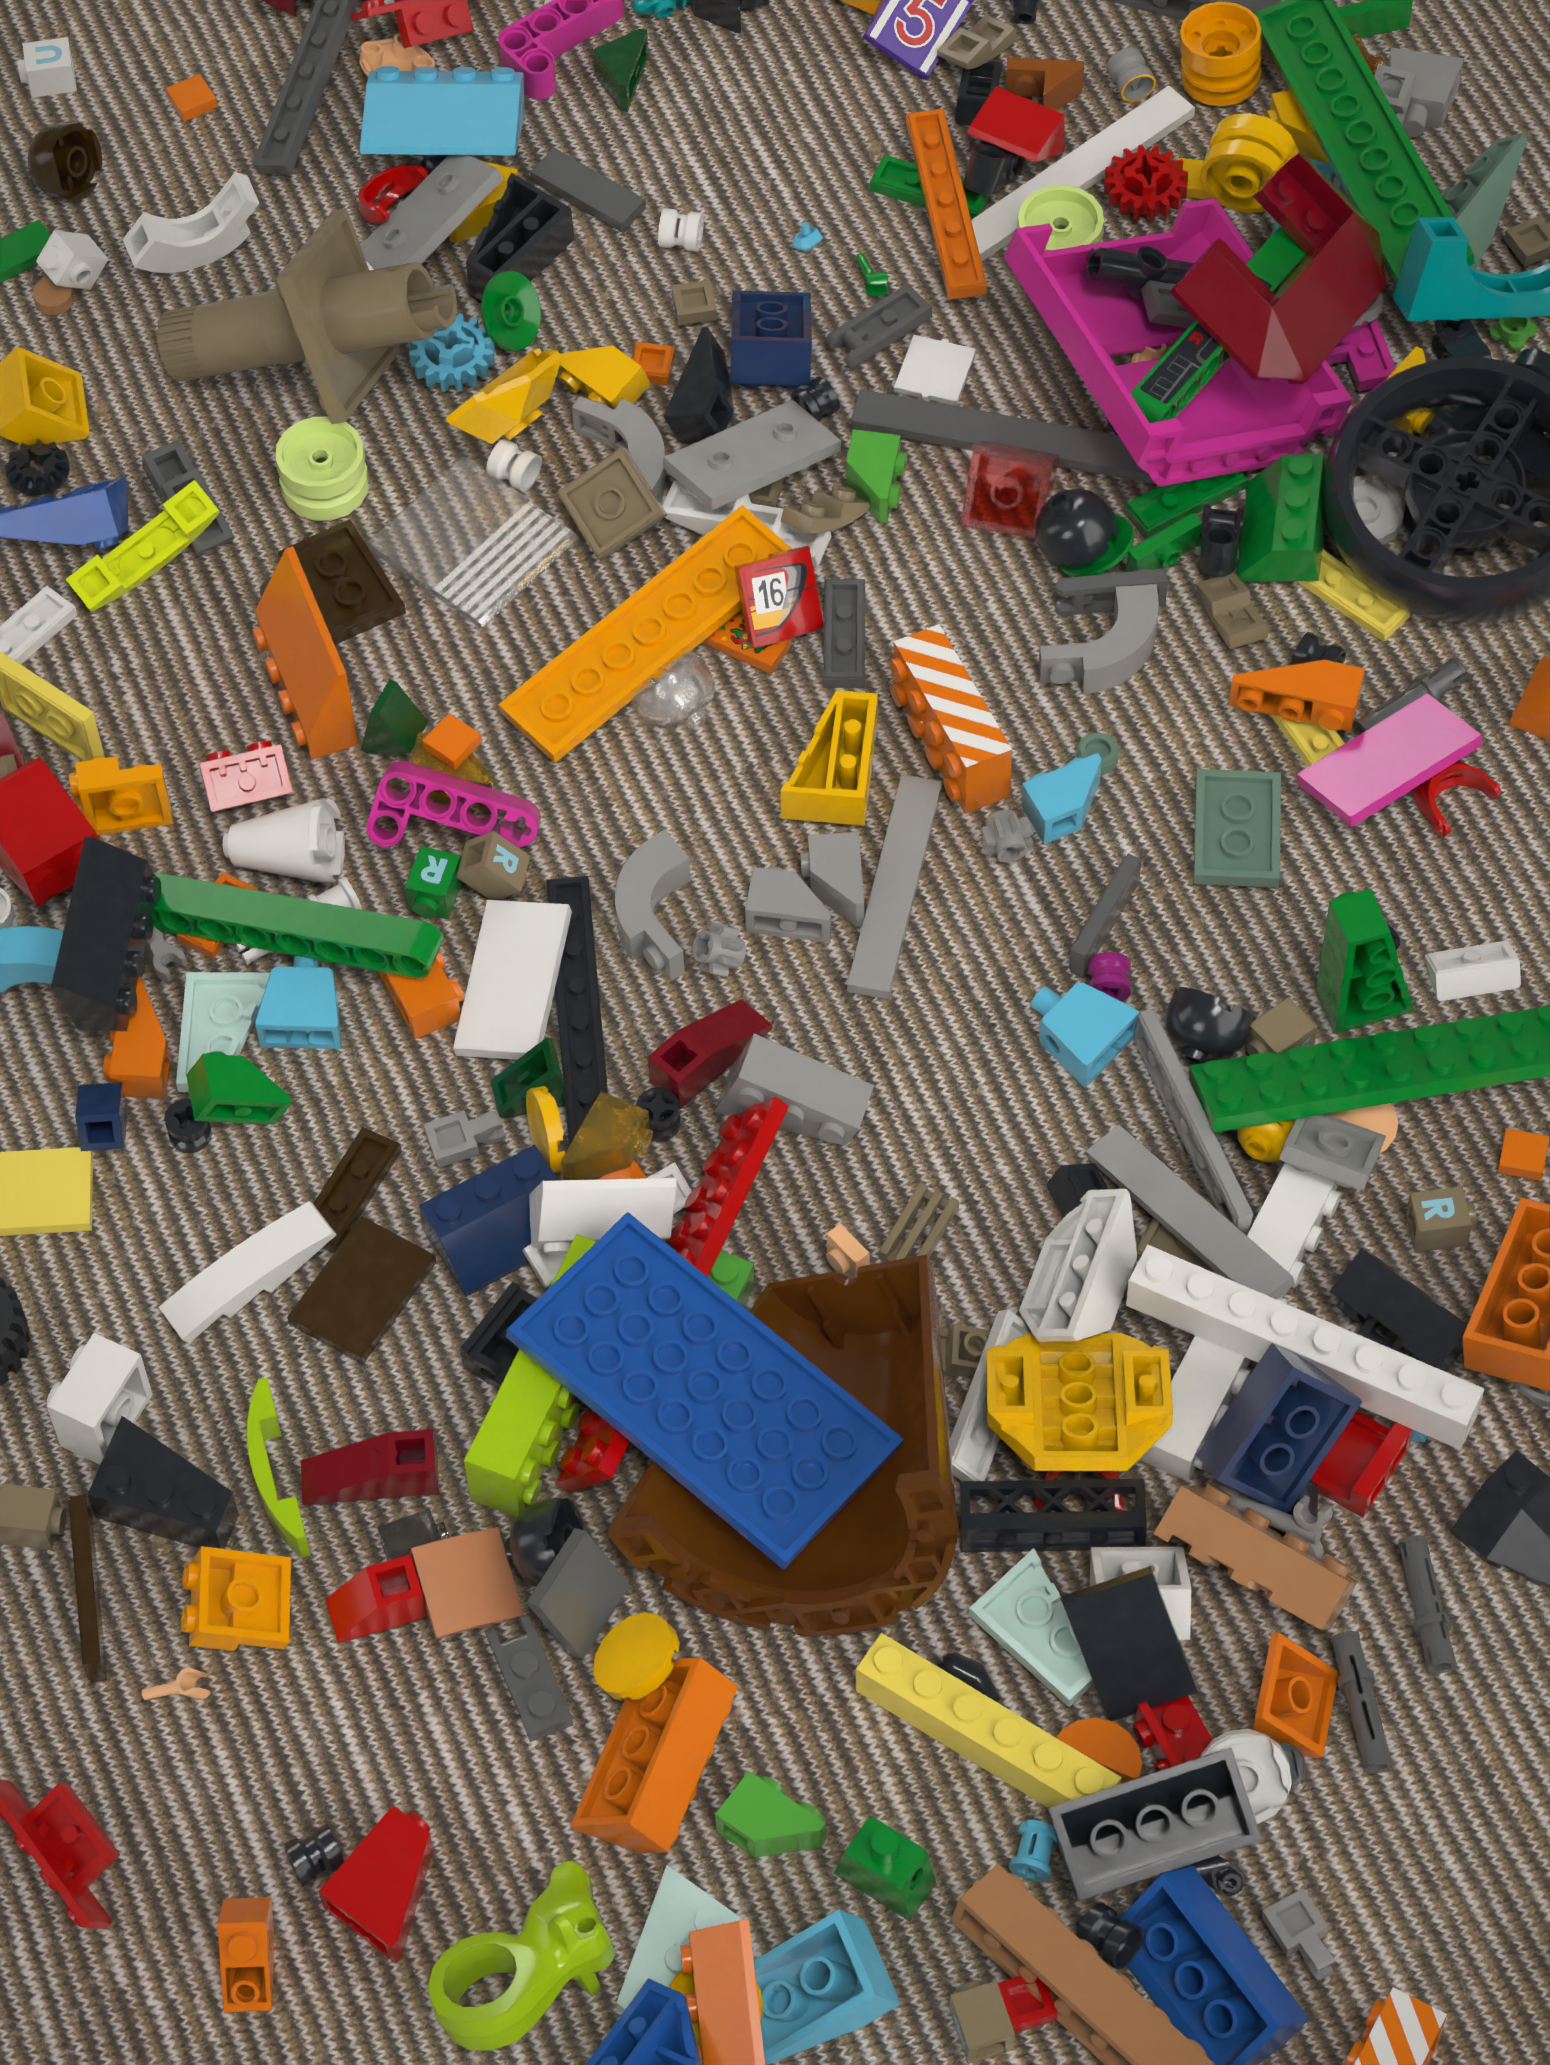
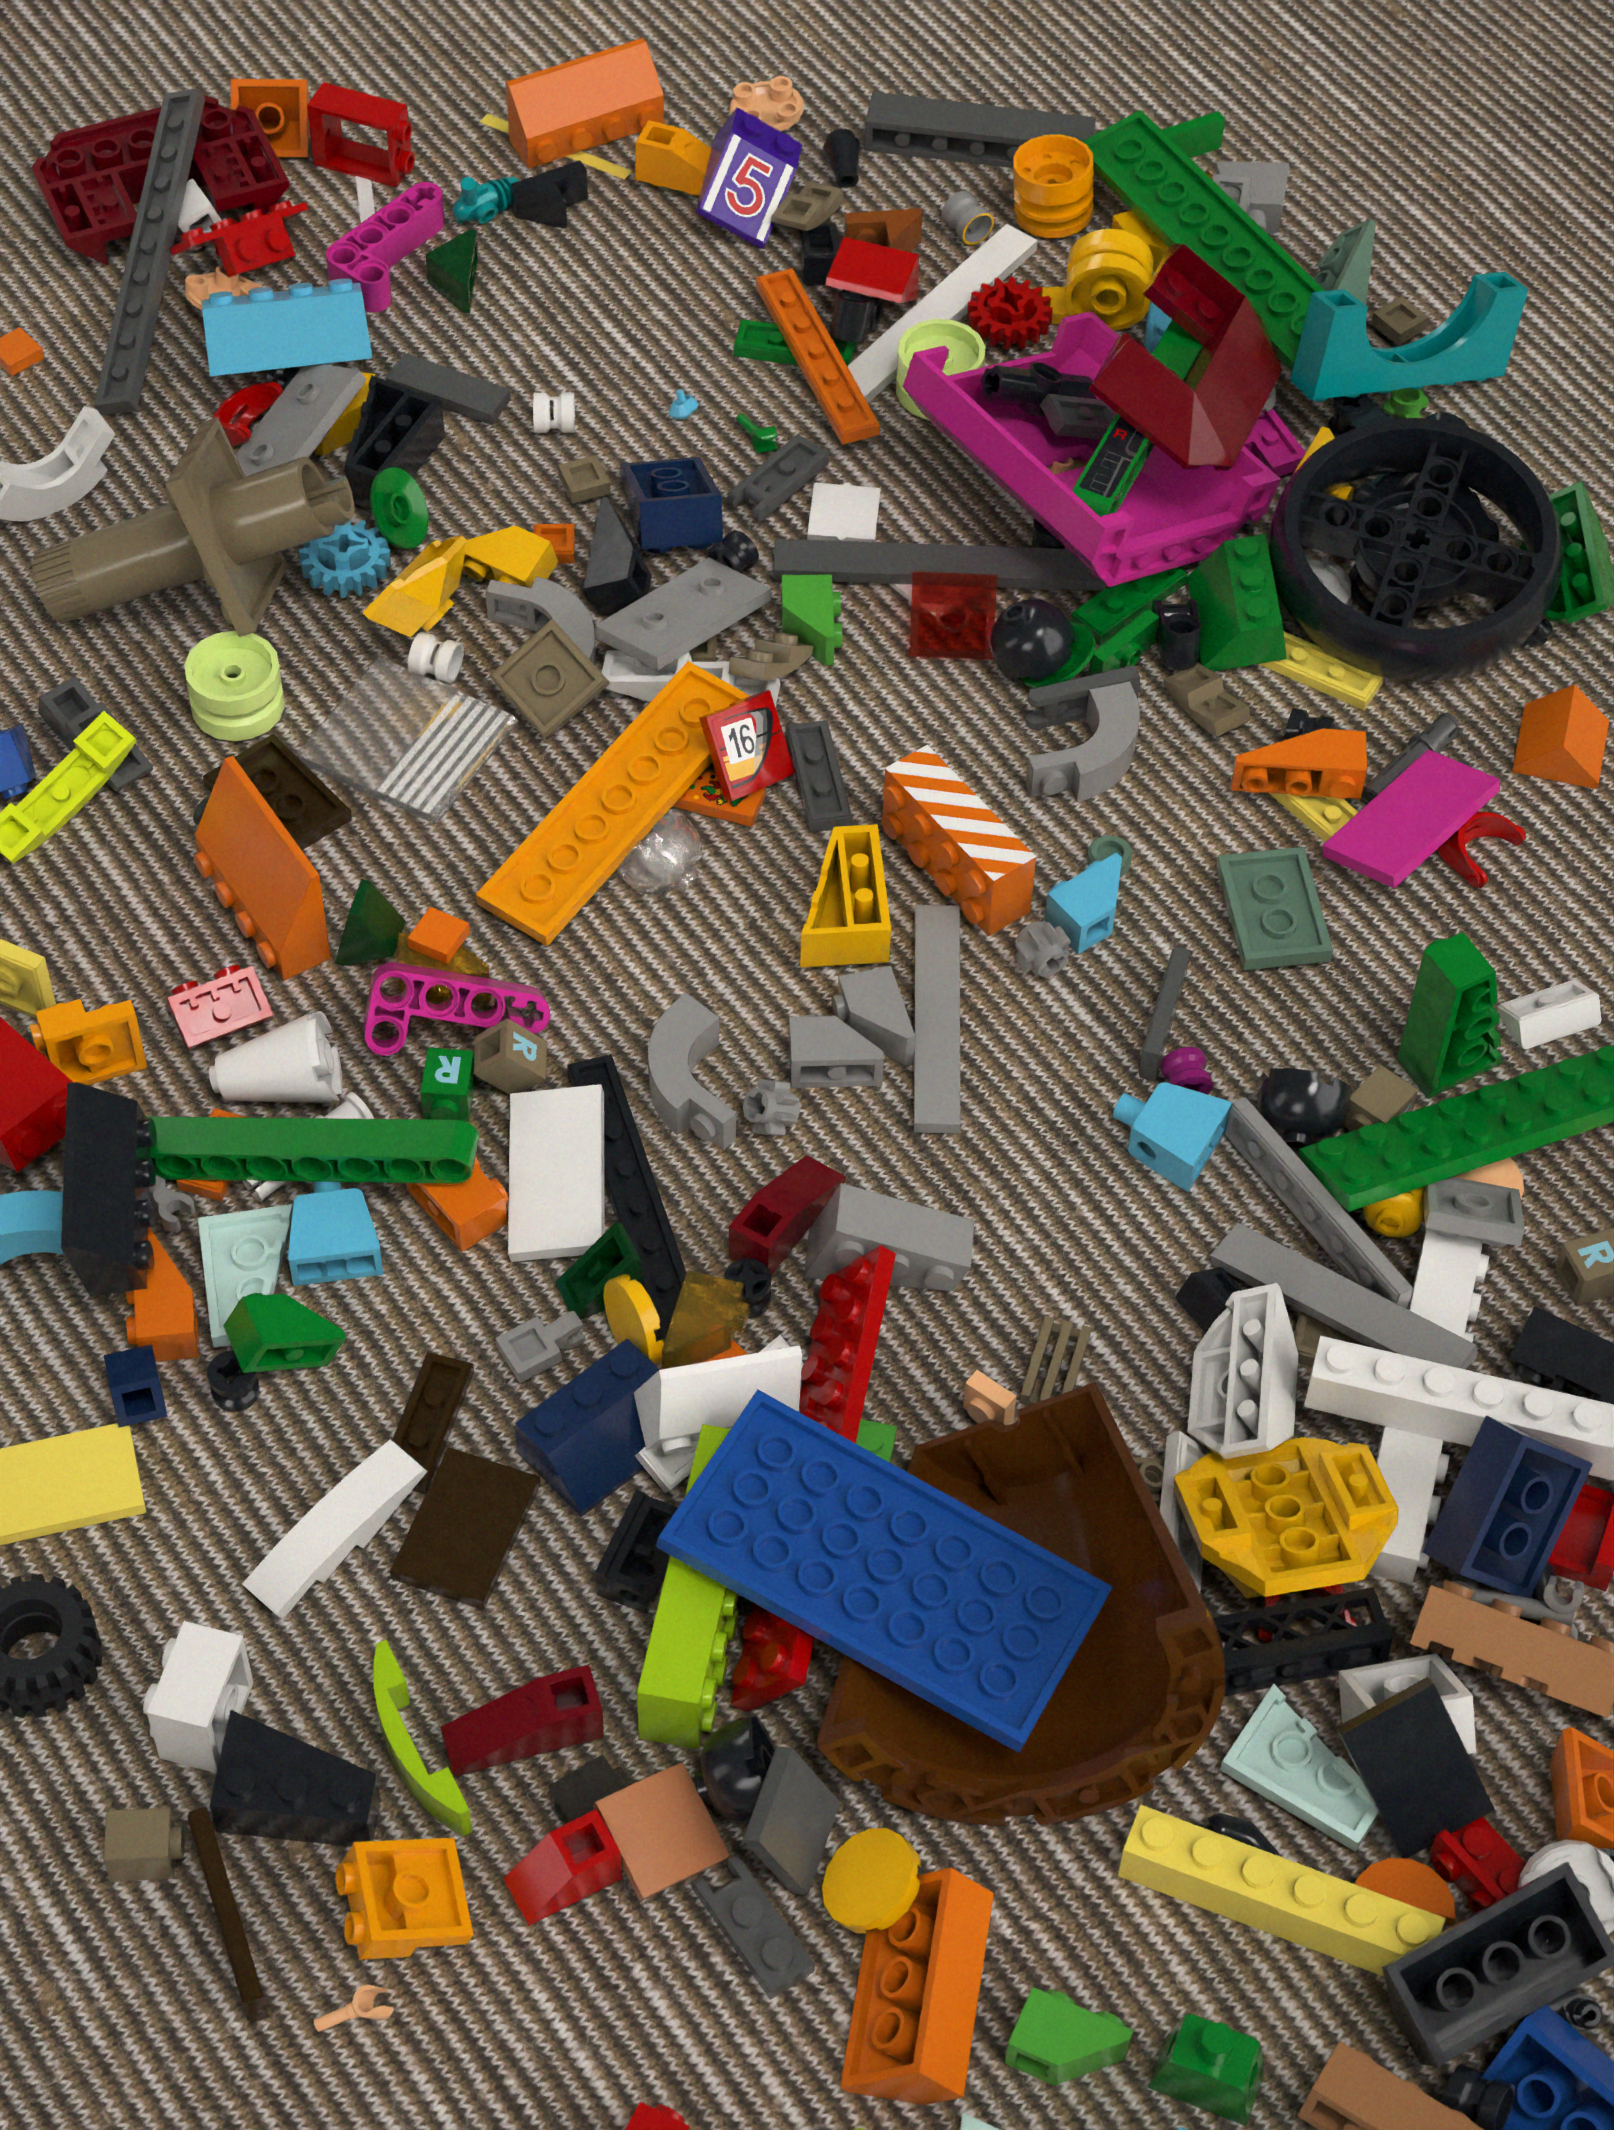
camera: 15 degrees left, 5 degrees down
medium azure bush [1009,1820,1058,1882] -> none

